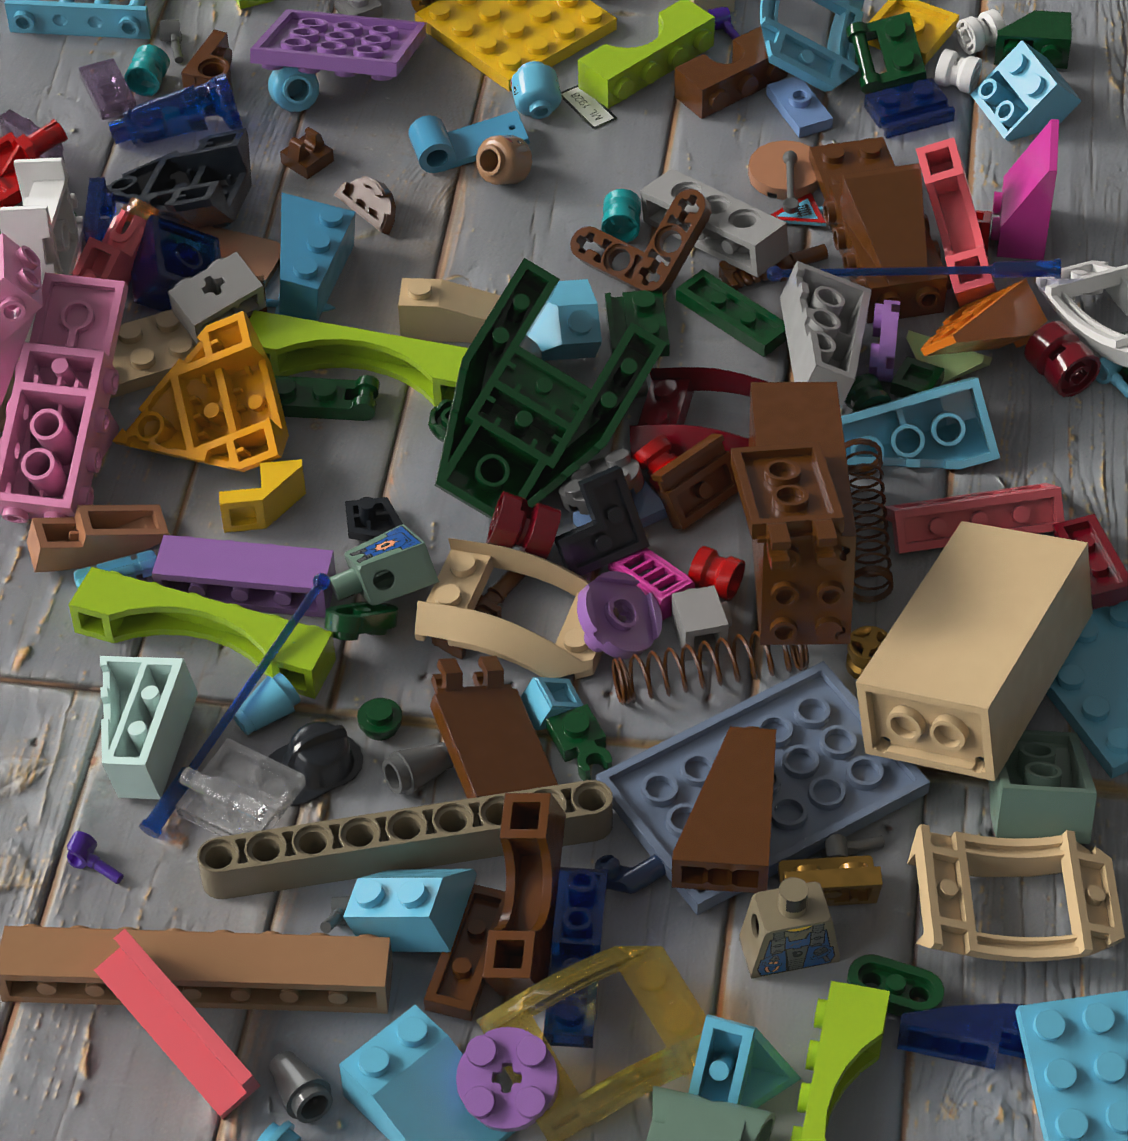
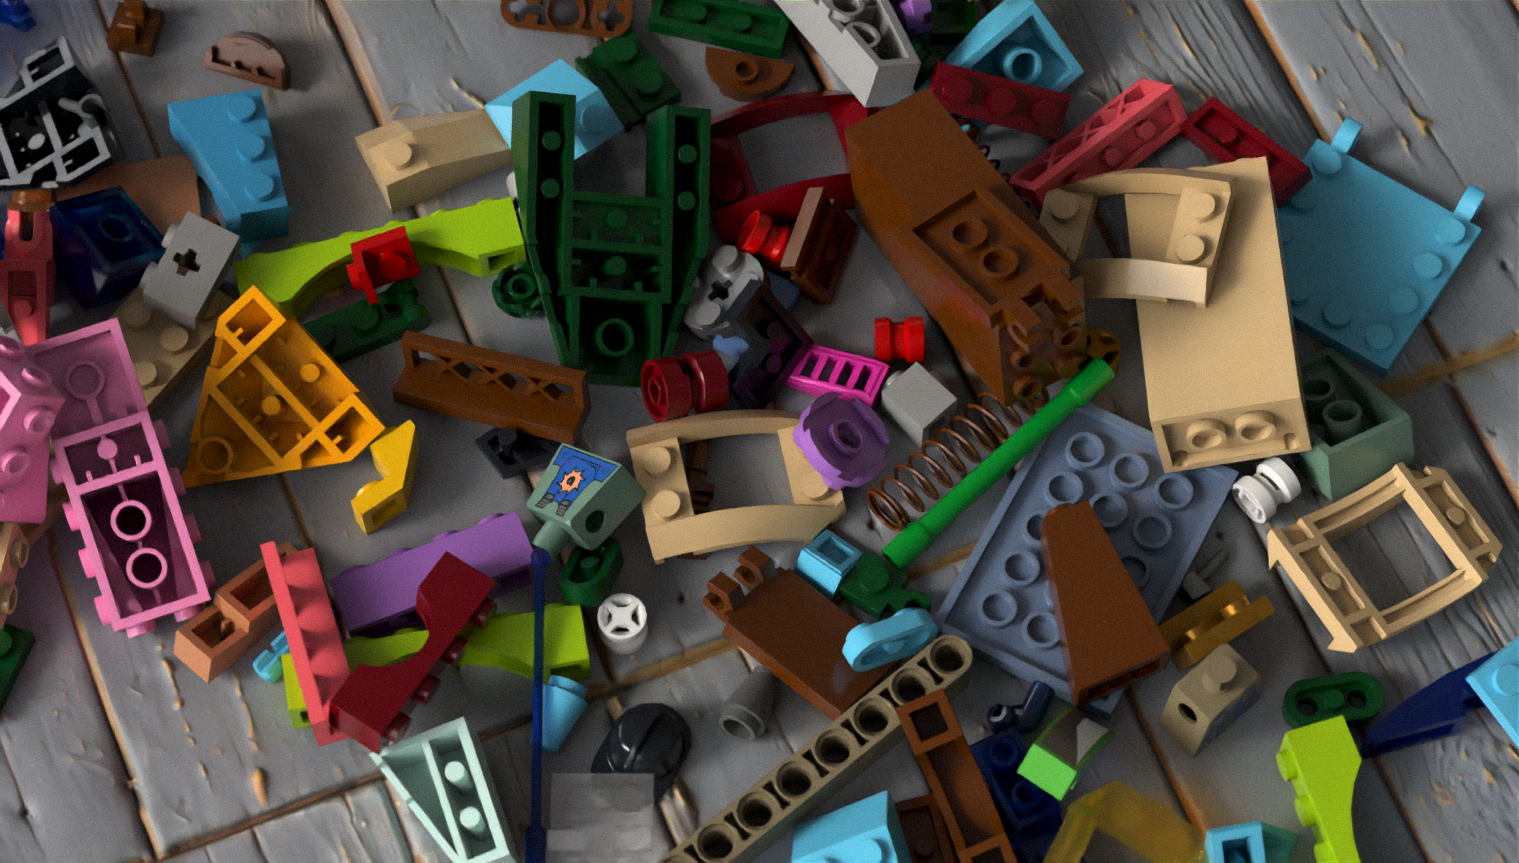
camera: 30 degrees left, 15 degrees up
dark green plate [357,698,403,741] -> none
none -> dark grey hand [58,94,111,130]
none -> coral fence [260,541,351,747]
none -> dark red arch [328,551,498,755]
none -> red bracket [346,226,421,305]
none -> reddish brown fence [392,330,591,445]
none -> white wheel [597,593,648,655]
none -> reddish brown plate [705,46,795,102]
none -> medium azure plate [842,608,938,672]
none -> green piece [881,356,1116,572]
none -> dark red plate [928,61,1071,141]
none -> slope [1017,706,1115,801]
none -> tan wedge [1039,168,1238,308]
none -> white wheel [1232,456,1301,524]

